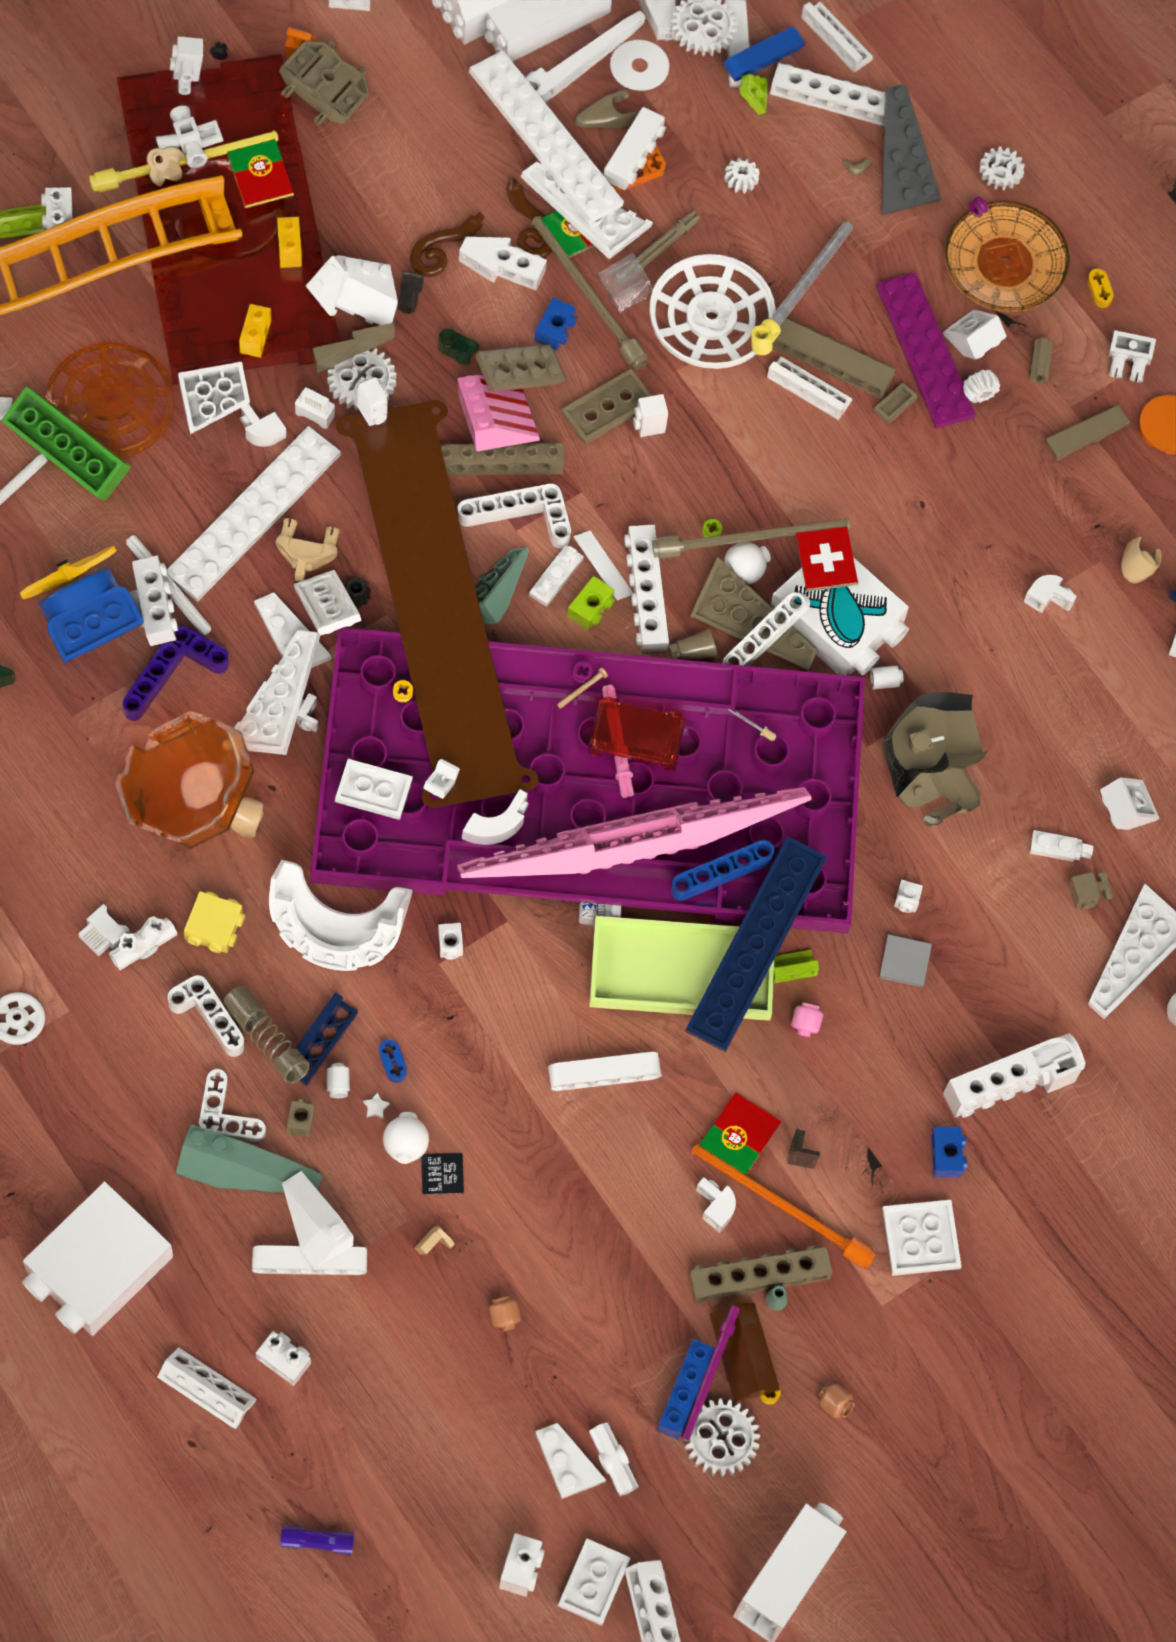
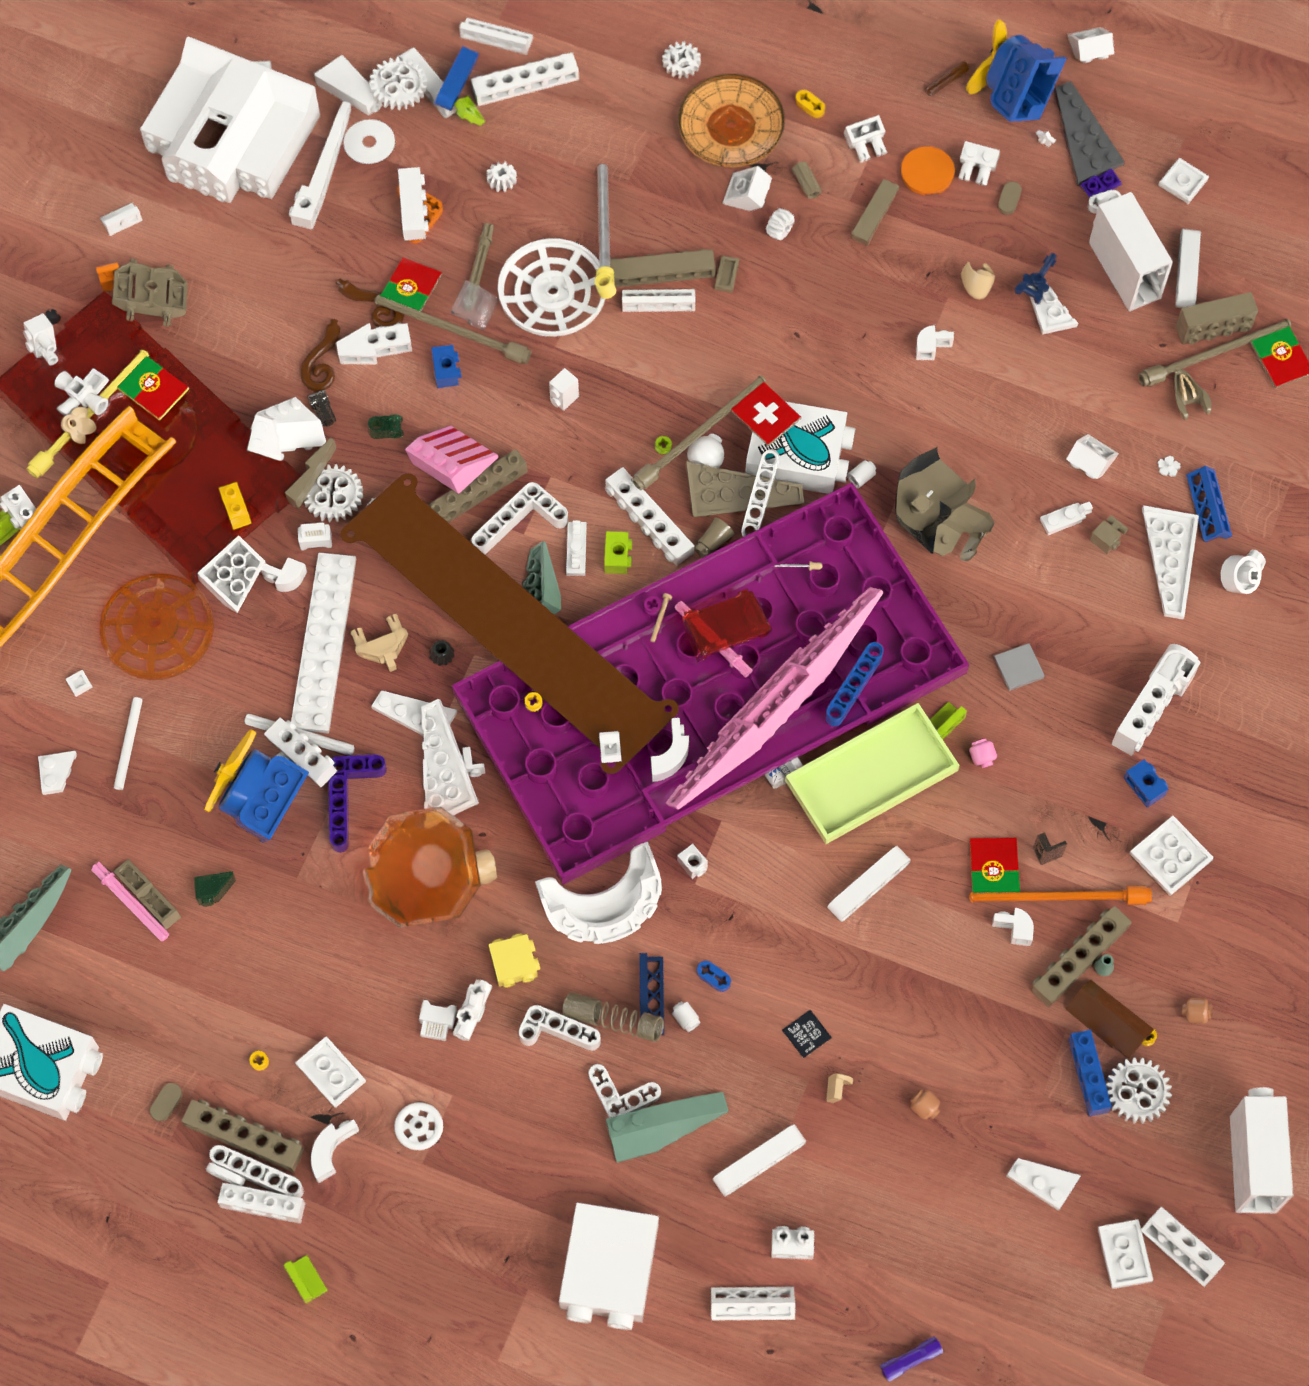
camera: 25 degrees left, 0 degrees up
bright green brick [1,386,132,501] -> none
yellow brick [277,217,302,268] -> none
white wedge [282,1171,353,1270] -> none
dark tan brick [287,1099,315,1138] -> none
white plate [294,570,361,636] -> none
white plate [335,759,413,820] -> none
white brick [357,377,388,426] -> none
white piece [363,1093,390,1119] -> none
white brick [383,1112,429,1164] -> none
white plate [469,50,624,224] -> none
dark tan plate [475,344,566,392] -> none
white brick [499,1534,545,1597] -> none
white wing [521,162,653,259] -> none
dark tan plate [561,369,652,445] -> none
white sticker [573,531,633,601] -> none
dark tan animal [575,90,639,129] -> none
white piece [589,1423,638,1496] -> none
magenta bar [681,1306,740,1441] -> none
dark blue plate [685,836,828,1053] -> none
dark tan animal [843,159,871,175] -> none
magenta plate [876,272,976,429] -> none
dark grey wing [881,84,941,215] -> none
white bracket [894,880,923,913] -> none
magenta bush [968,196,989,218] -> none

